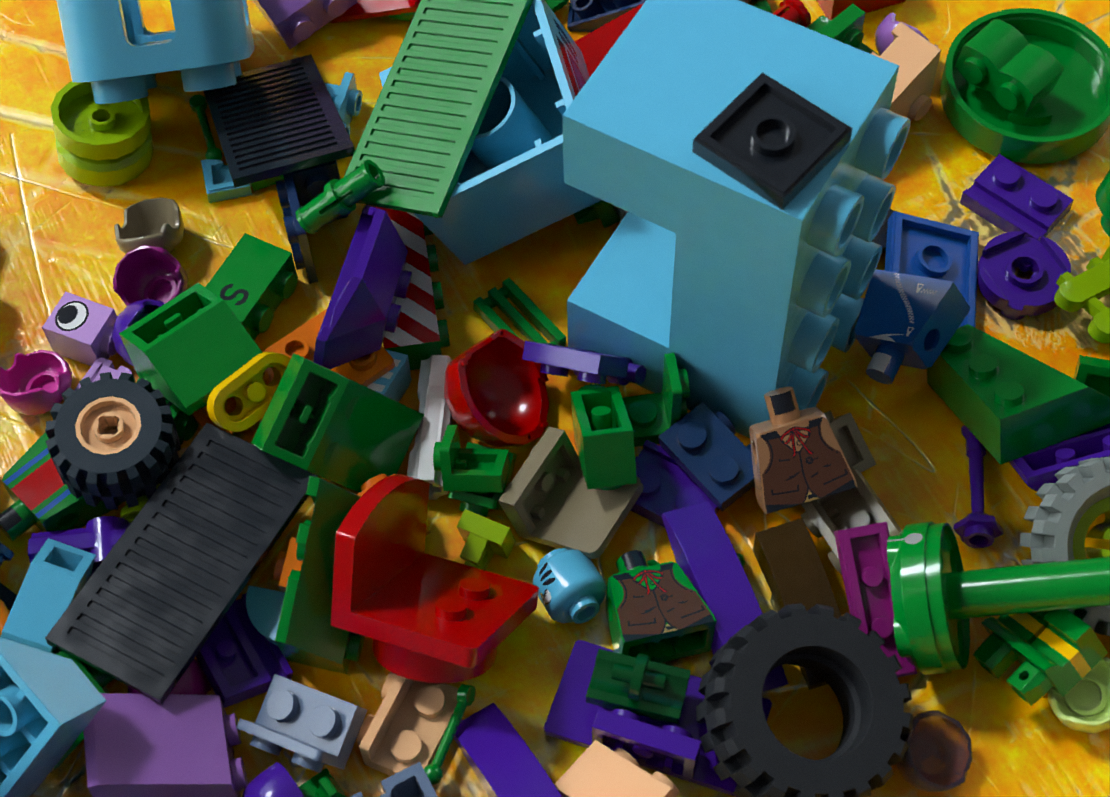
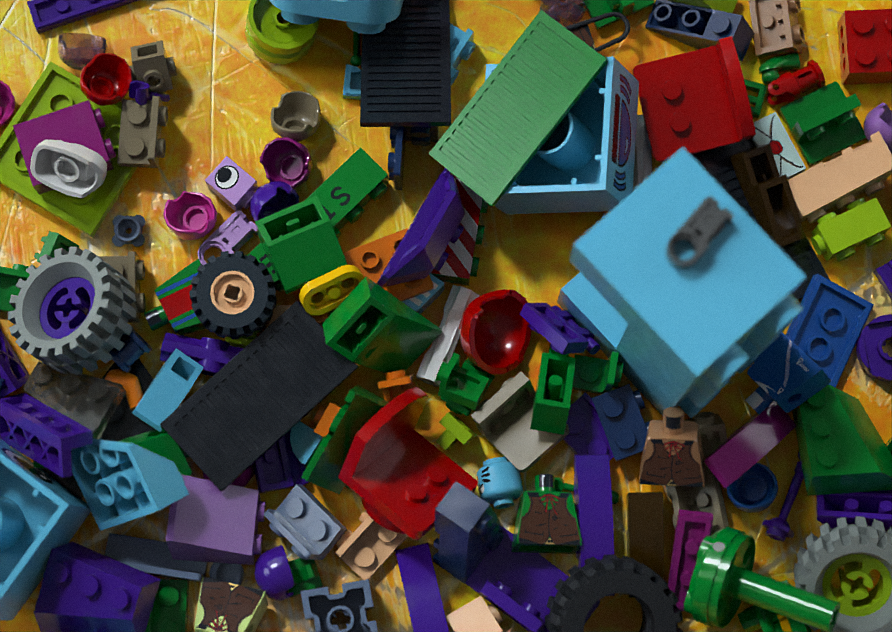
camera: 15 degrees right, 20 degrees up
green pin [295,159,385,234] -> none
green hinge [424,684,476,785] -> none
green tile [473,277,566,346] -> none
dark green hips [586,649,691,725] -> none
black tile [692,72,853,210] -> none
none -> dark blue wedge [433,481,504,584]
none -> dark grey piece [666,197,733,269]
none -> magenta slope [703,401,797,488]
none -> blue hair [726,463,778,513]
none -> lime brick [811,198,892,262]

